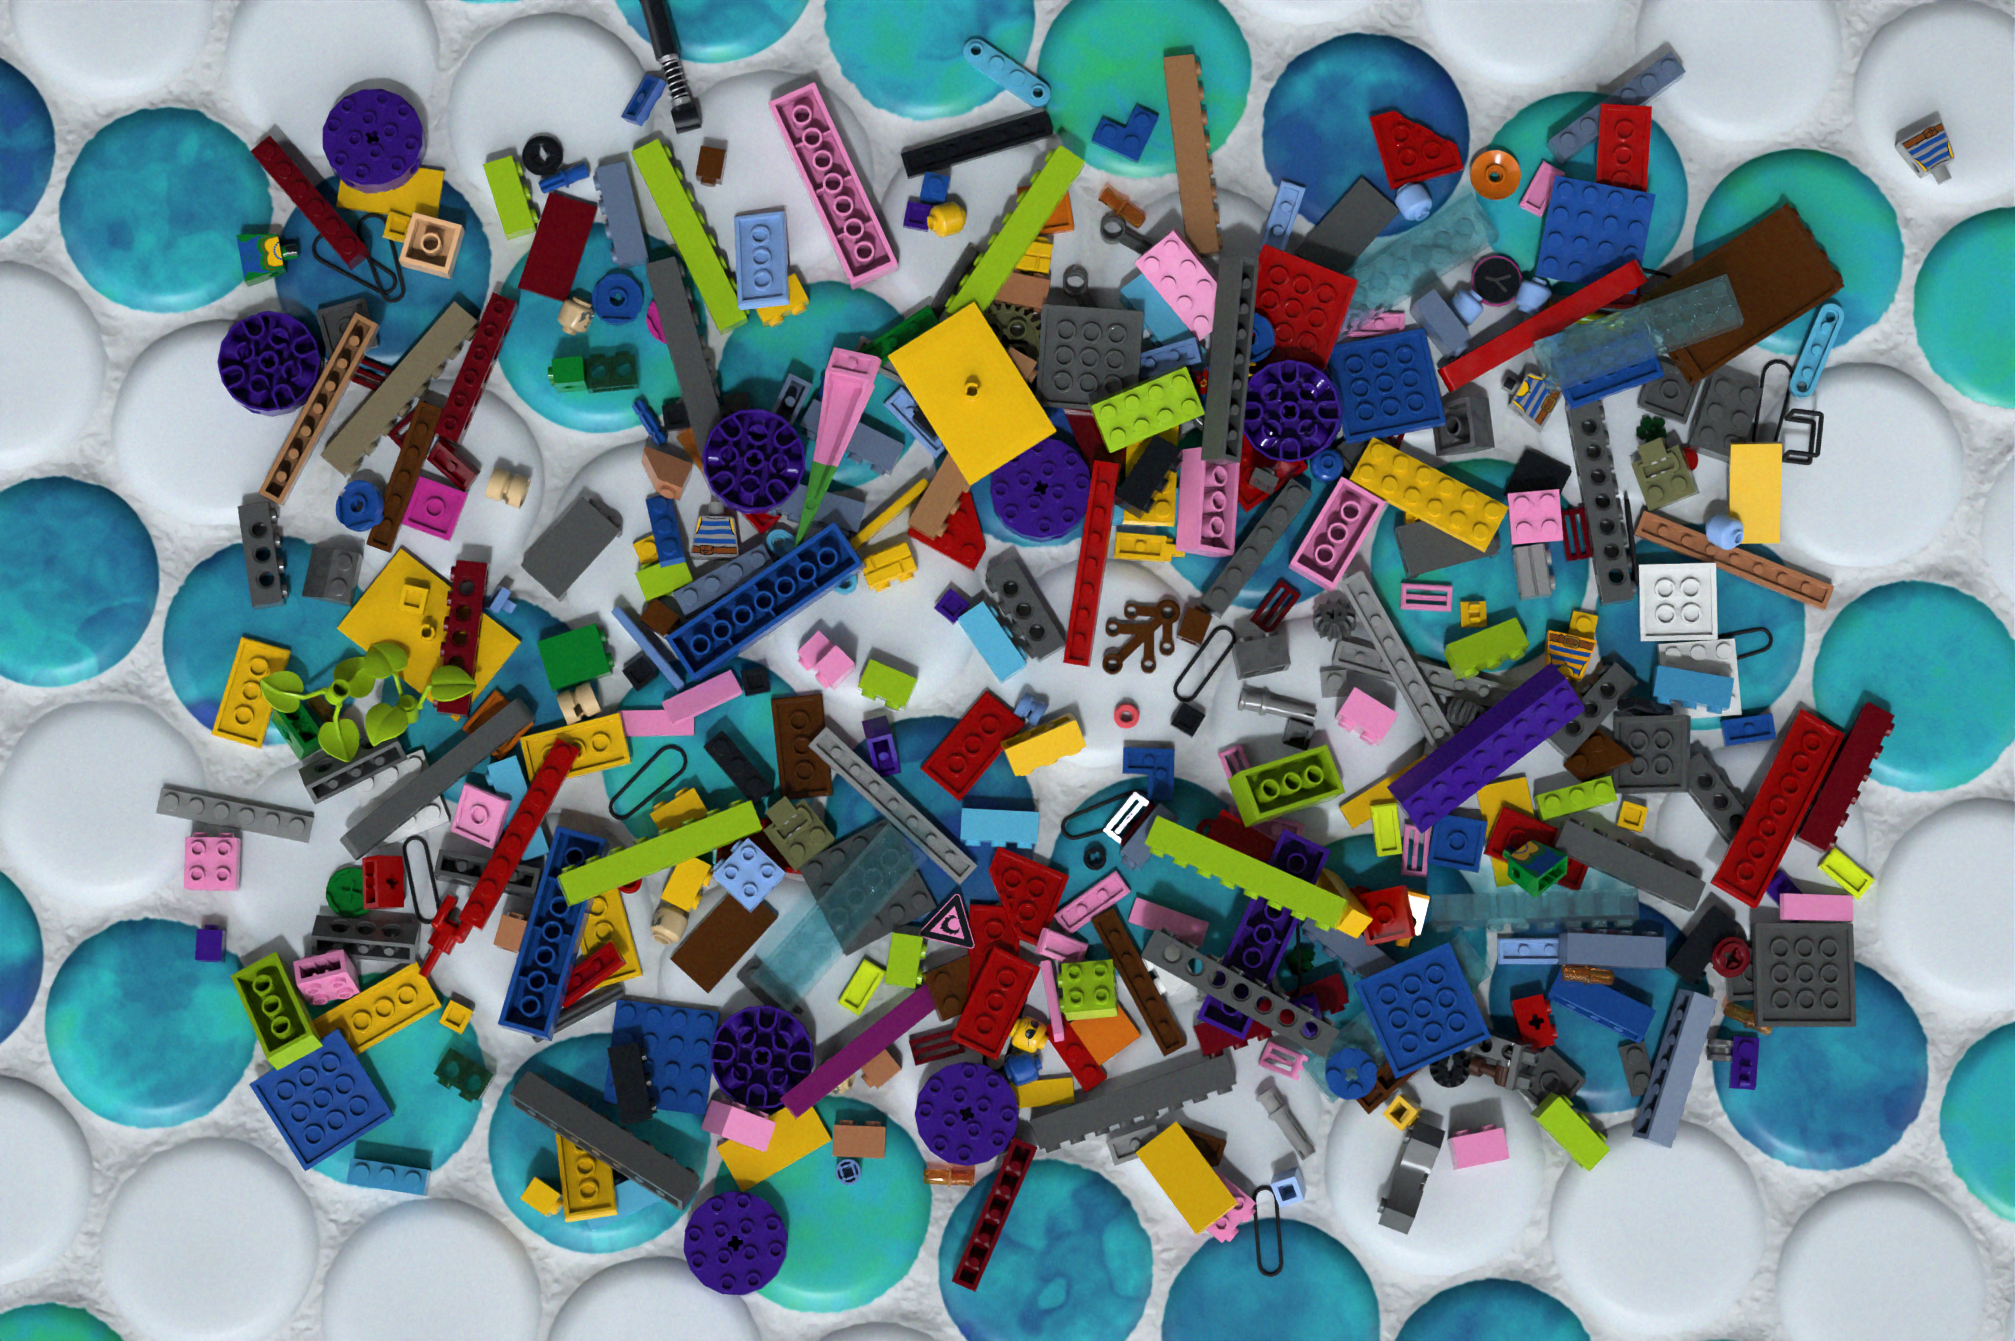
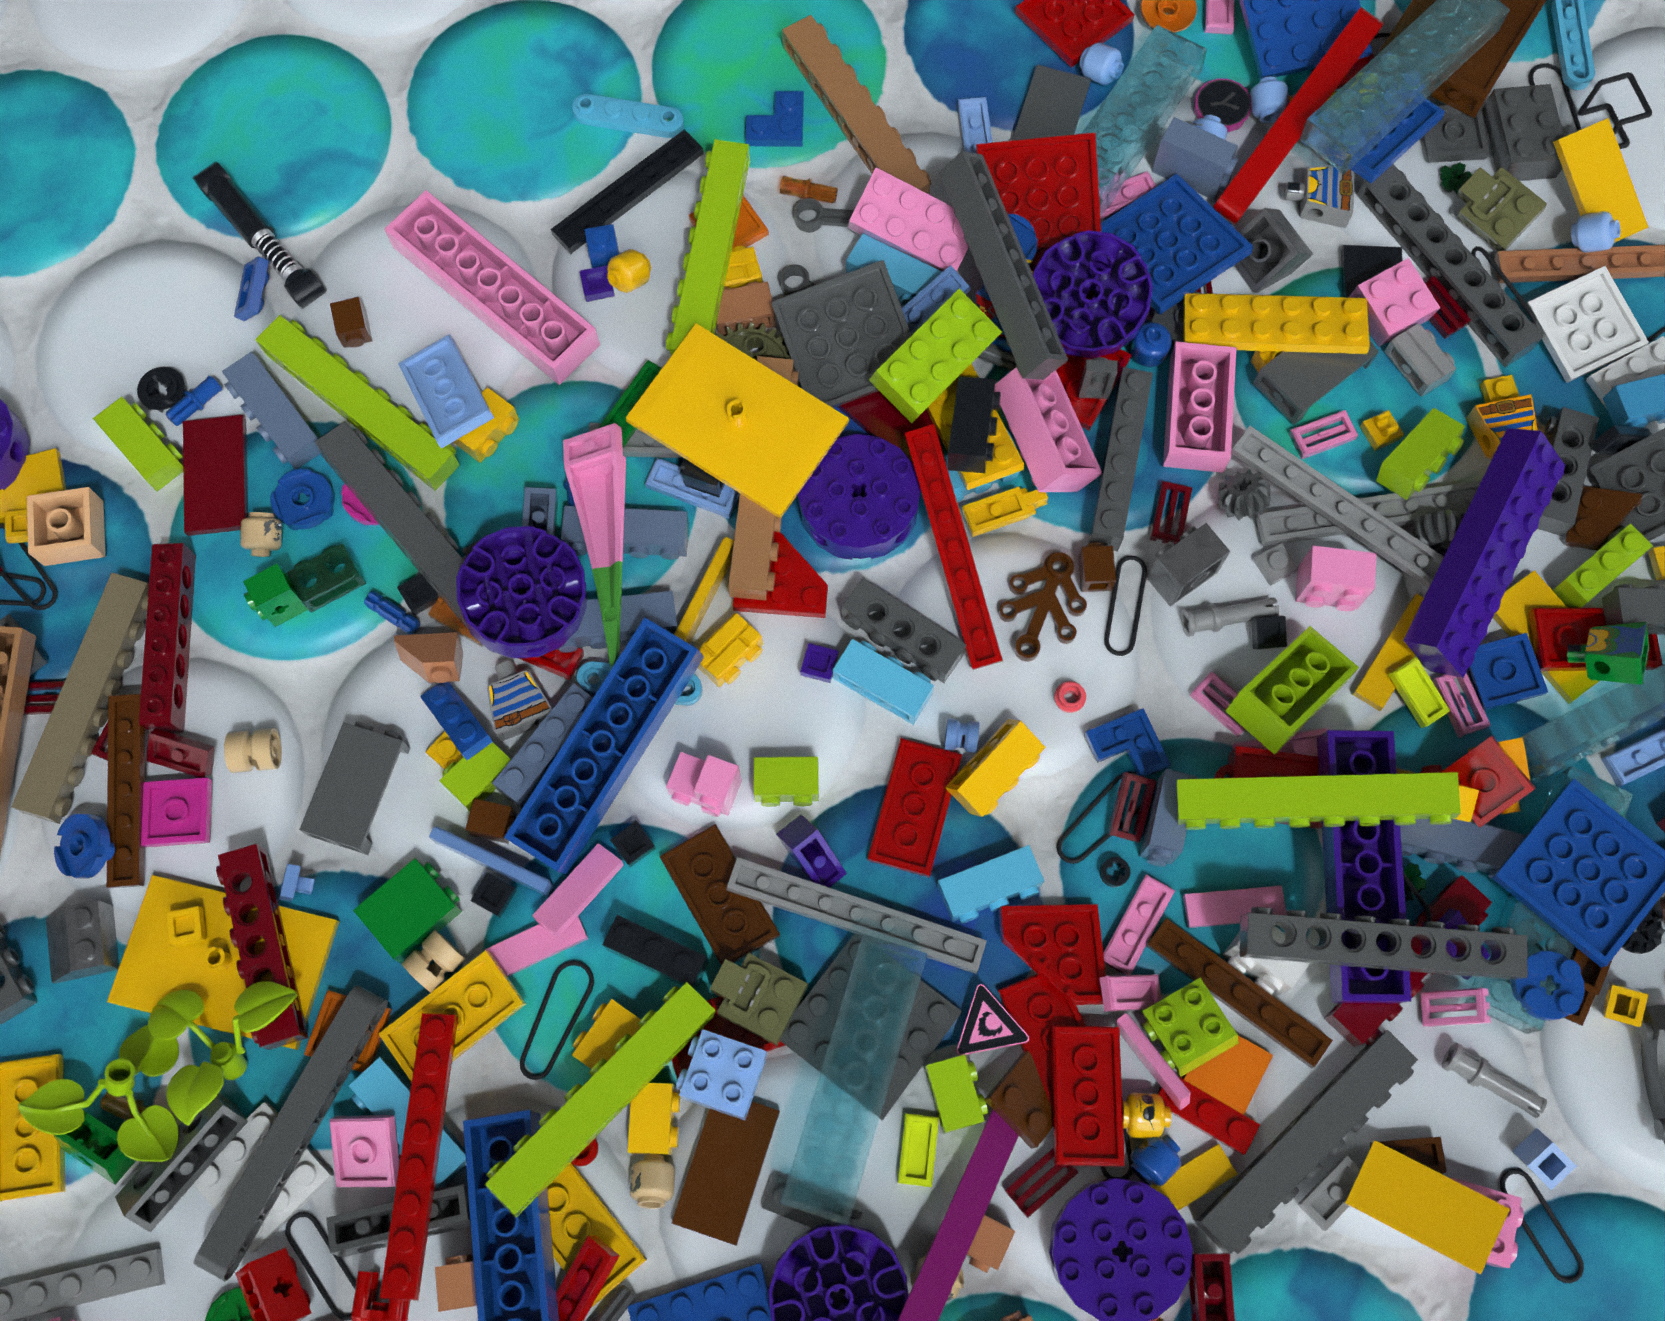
camera: 20 degrees left, 10 degrees down
dark grey axle [930,246,980,319] -> none
black plate [1170,702,1206,738] -> none

